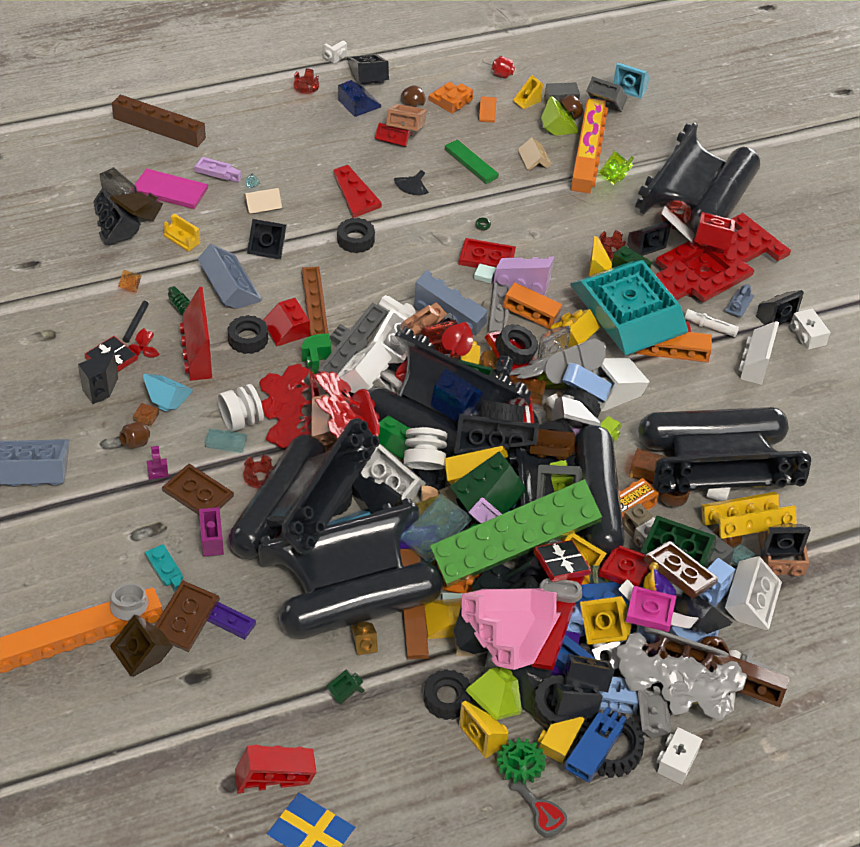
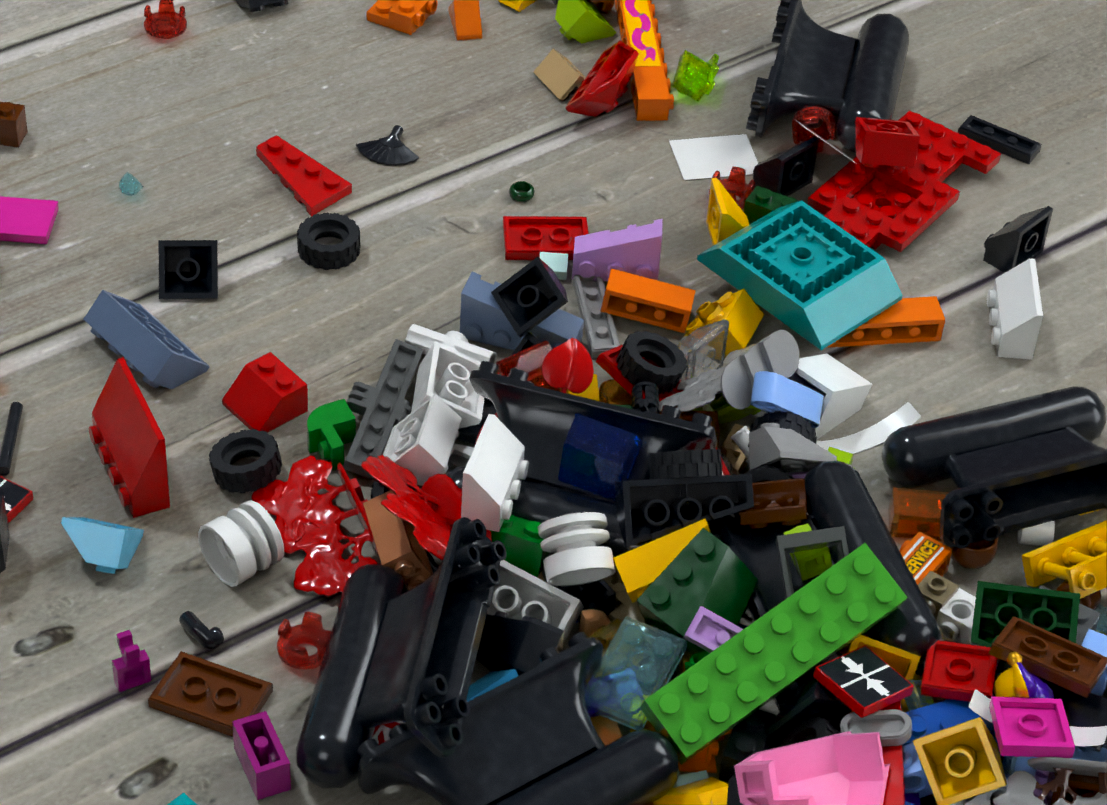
camera: 15 degrees left, 5 degrees down
reddish brown head [119,422,150,449] -> none
red plant [128,328,159,358] -> none
clear orange plate [133,403,159,427] -> none
yellow hinge [163,214,200,252] -> none
dark green hinge [168,286,190,316] -> none
lavender hinge [194,157,241,182] -> none
clear light blue tile [205,428,247,453] -> none
black tyre [228,315,268,354] -> none
tan panel [243,188,282,214] -> none
dark orange tile [302,266,329,336] -> none
clear blue slope [338,80,381,117] -> none
red panel [375,123,413,147] -> none
nougat window [386,104,427,131] -> none
reddish brown hair [401,85,426,107] -> none
nougat plate [401,302,447,336] -> none
green tile [444,139,499,184] -> none
white pin [685,309,739,337] -> none
sand blue hinge [725,284,754,318] -> none
white brick [790,308,831,350] -> none
none -> black arm [179,611,224,649]
none -> black tyre [209,429,282,493]
none -> white slope [461,414,529,532]
none -> black slope [491,257,568,338]
none -> red wedge [565,40,639,117]
none -> white sticker [669,134,758,180]
none -> white sticker [816,402,921,454]
none -> black tile [958,115,1042,164]

